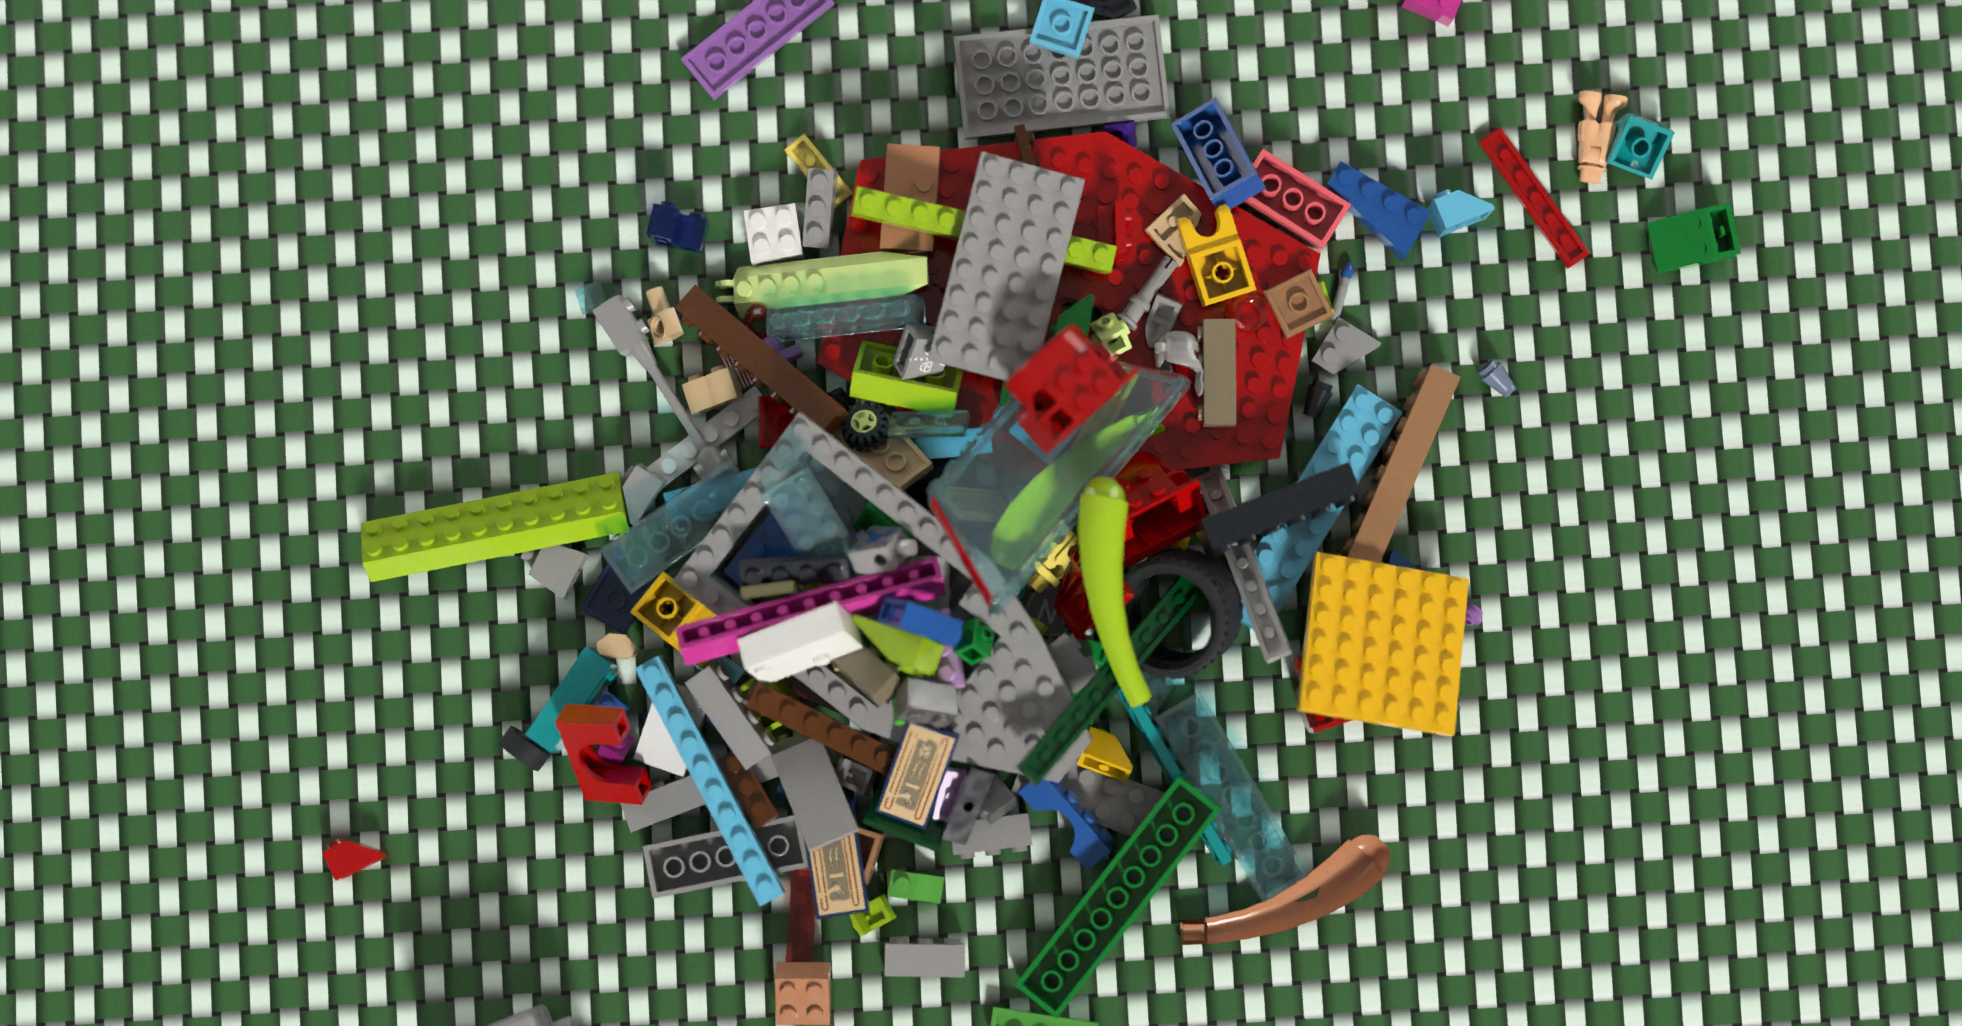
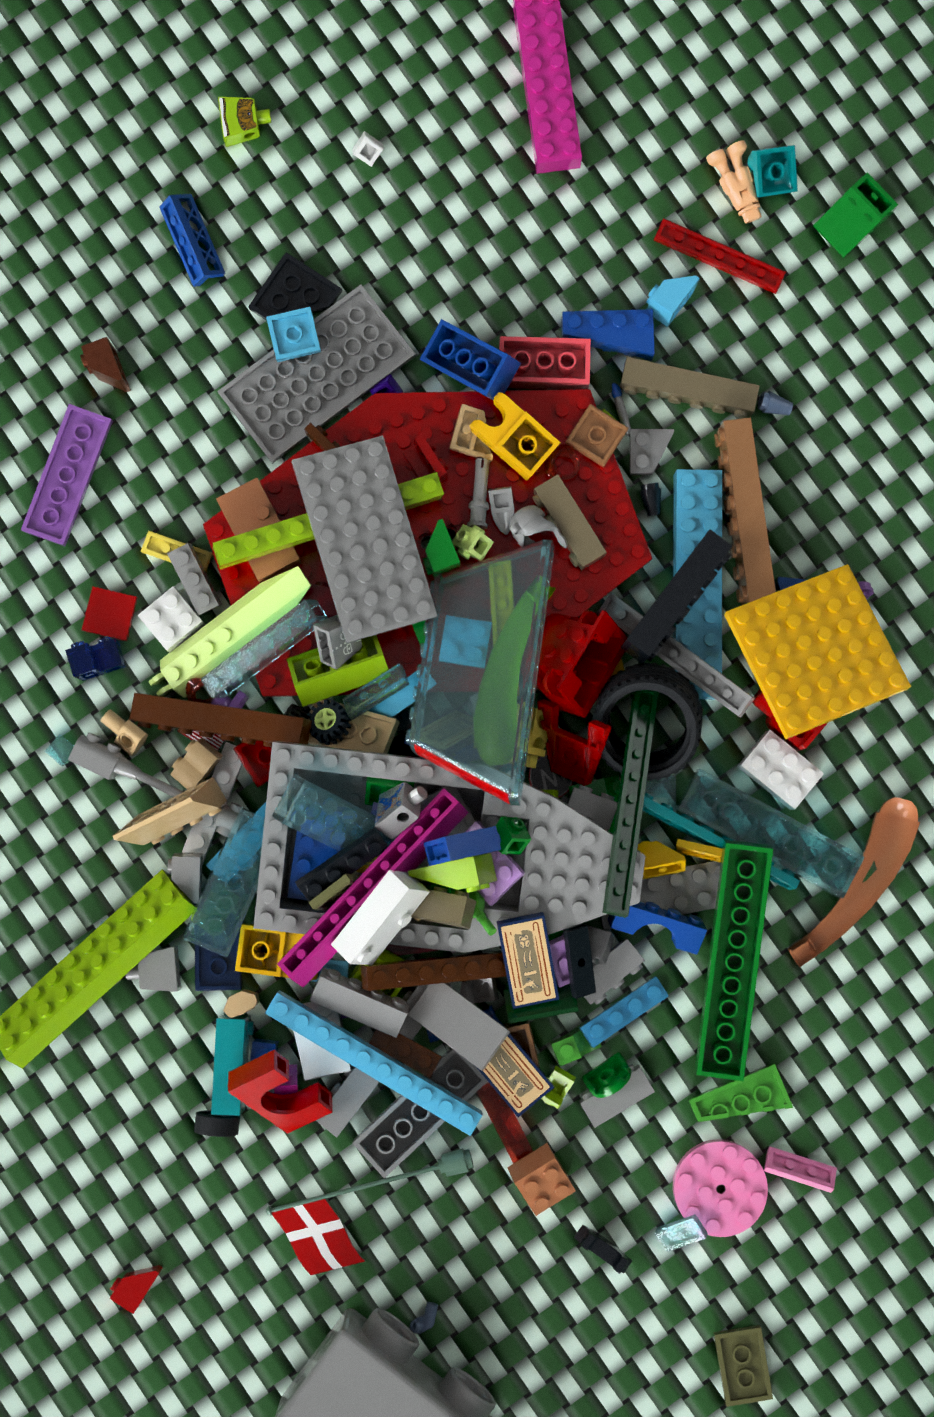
camera: 35 degrees left, 0 degrees up
flat silver brick [896,678,958,728] -> none
red brick [1005,323,1139,455] -> none
lime animal [1078,477,1152,708] -> none
none -> red tile [82,586,138,641]
none -> tan slope [113,777,227,845]
none -> flag [266,1148,474,1275]
none -> dark azure plate [579,976,669,1048]
none -> green tile [582,1052,632,1098]
none -> dark tan brick [620,357,760,418]
none -> yellow tile [676,839,723,863]
none -> white brick [737,730,824,810]

